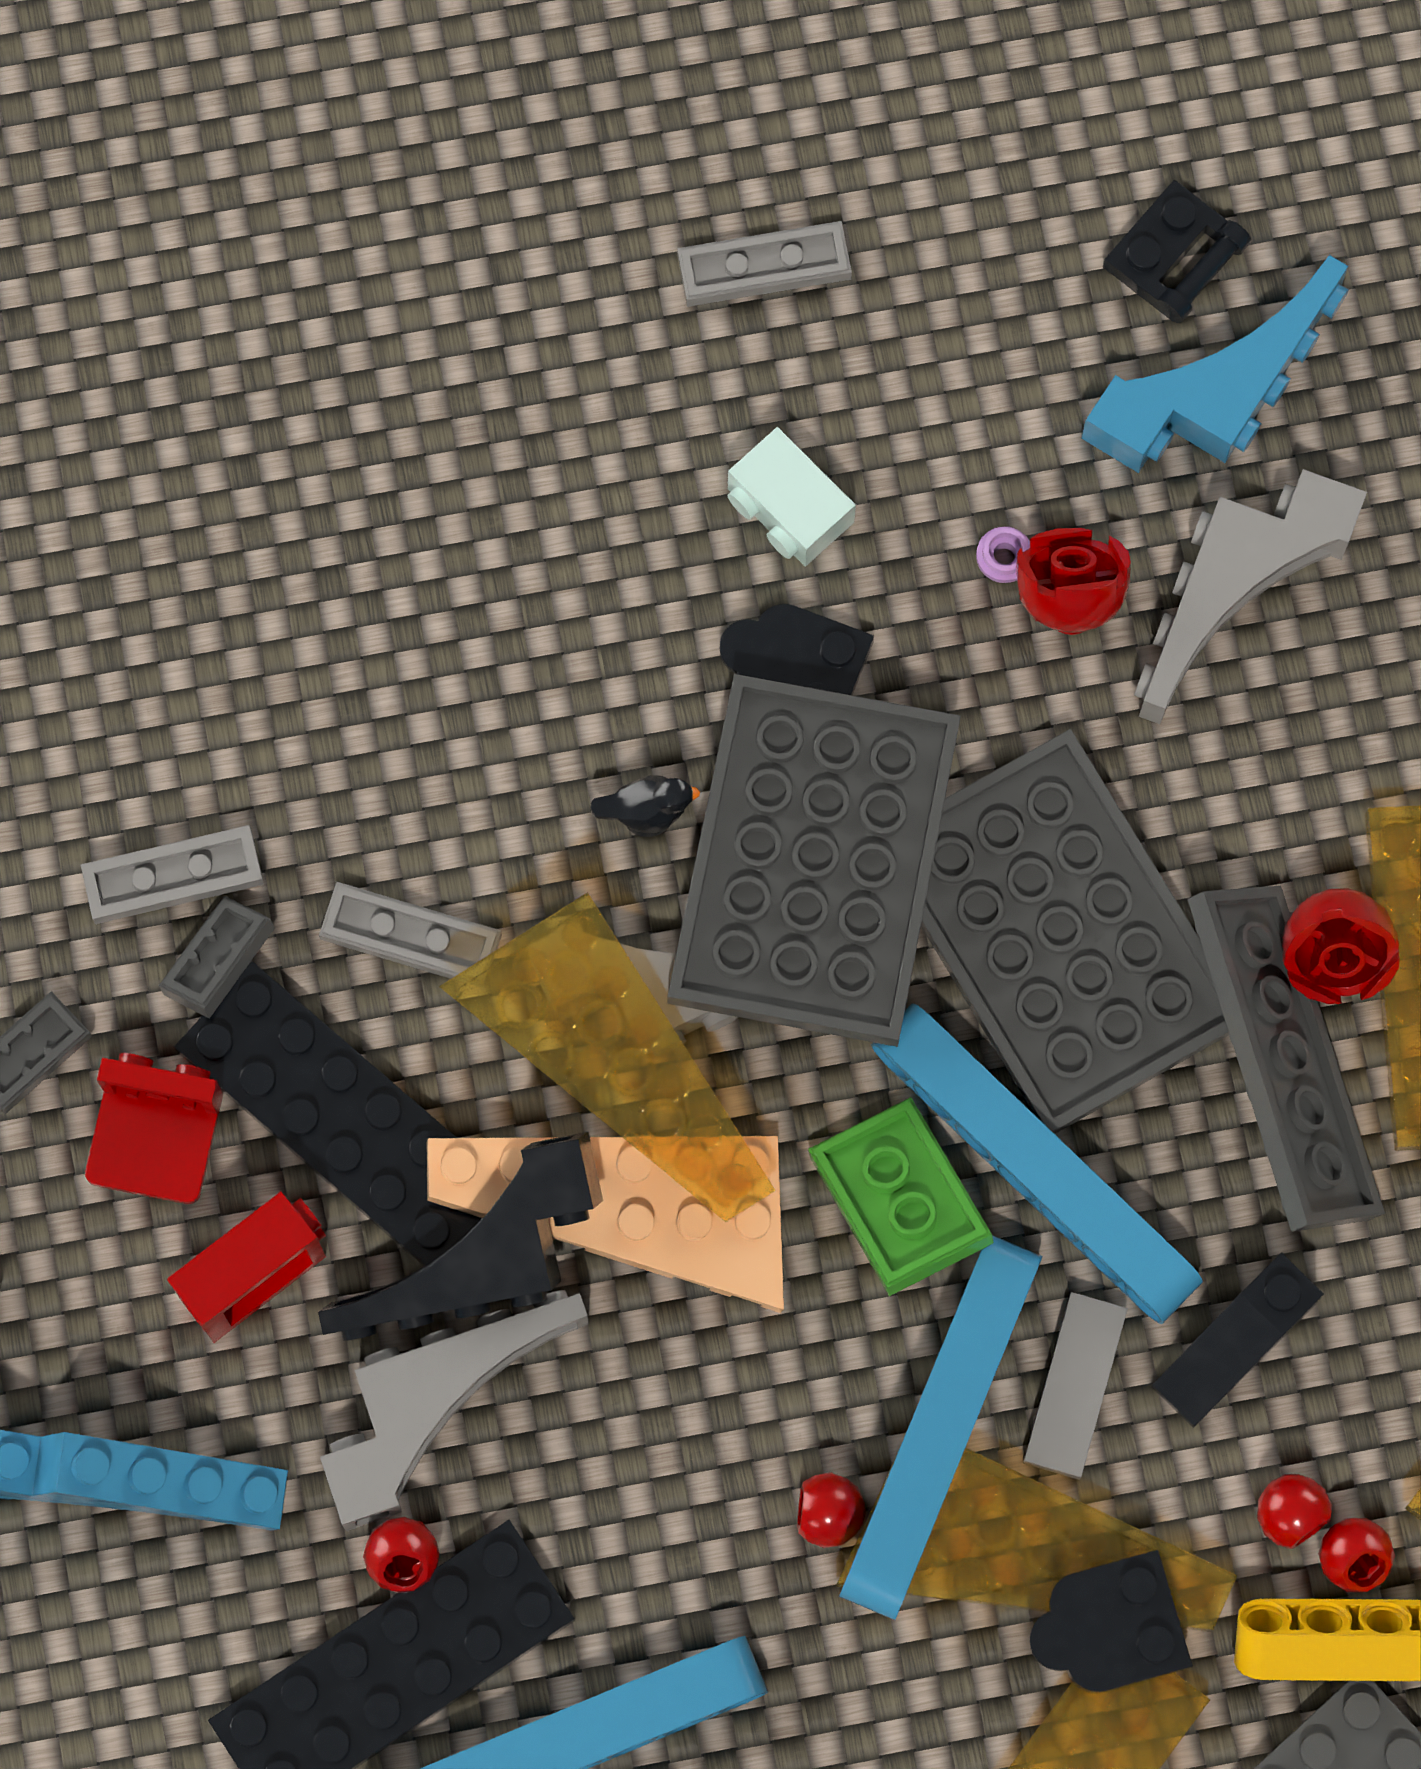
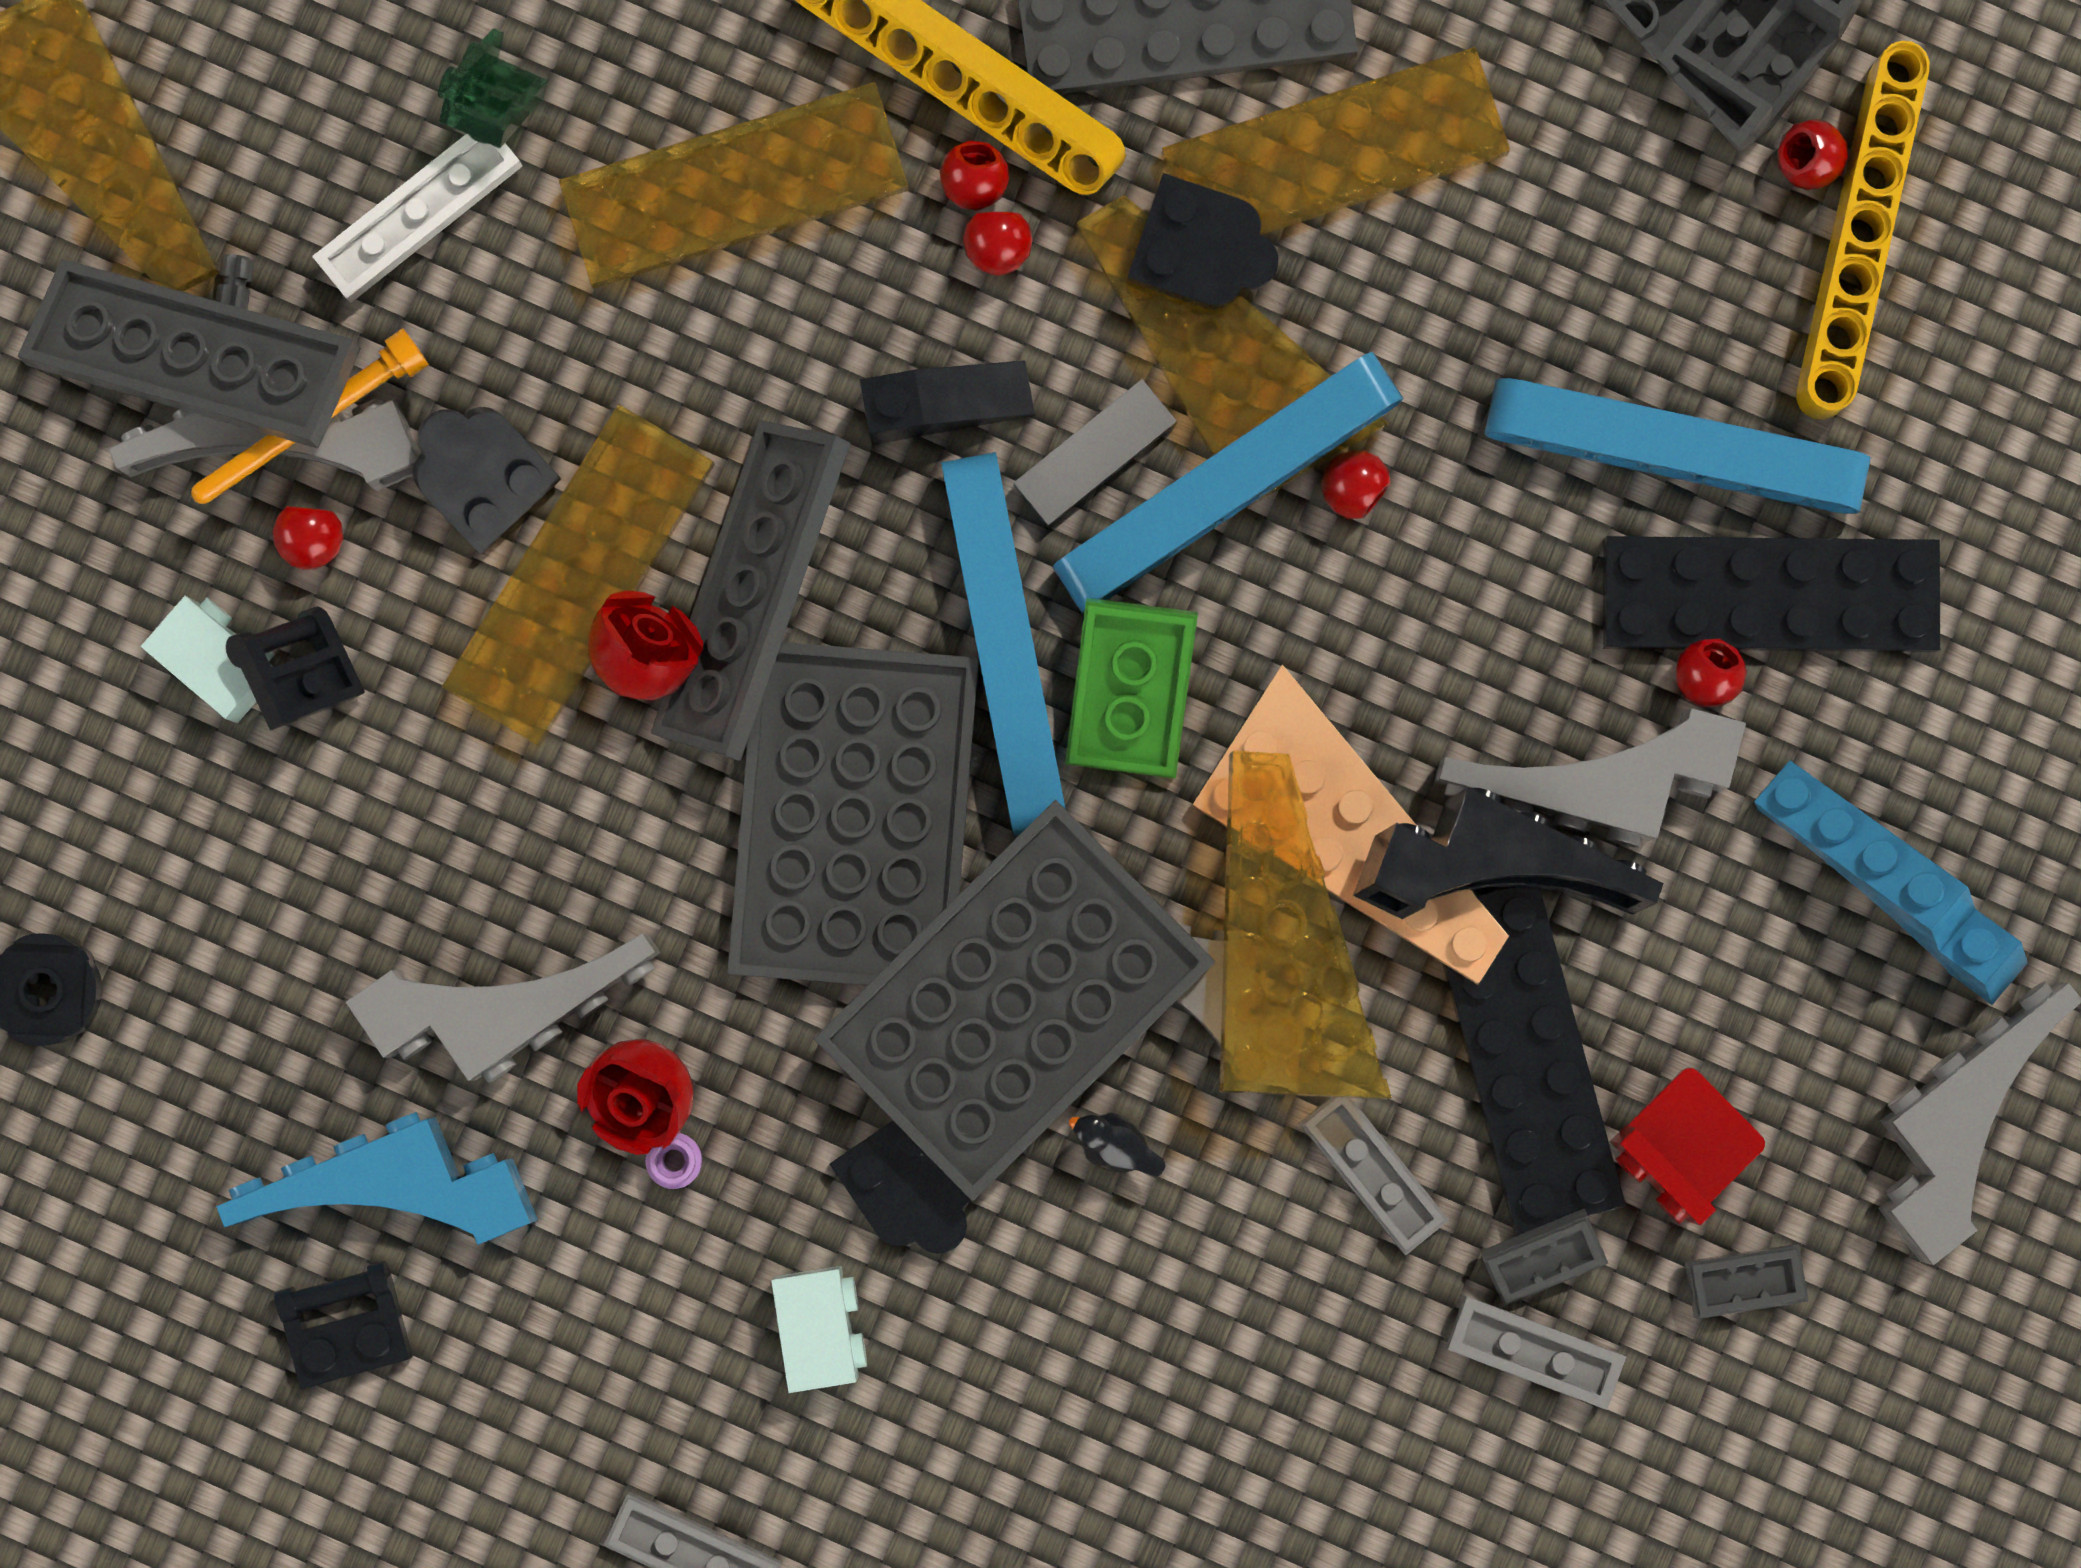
camera: 145 degrees left, 10 degrees up
red window [167,1191,326,1343] -> none

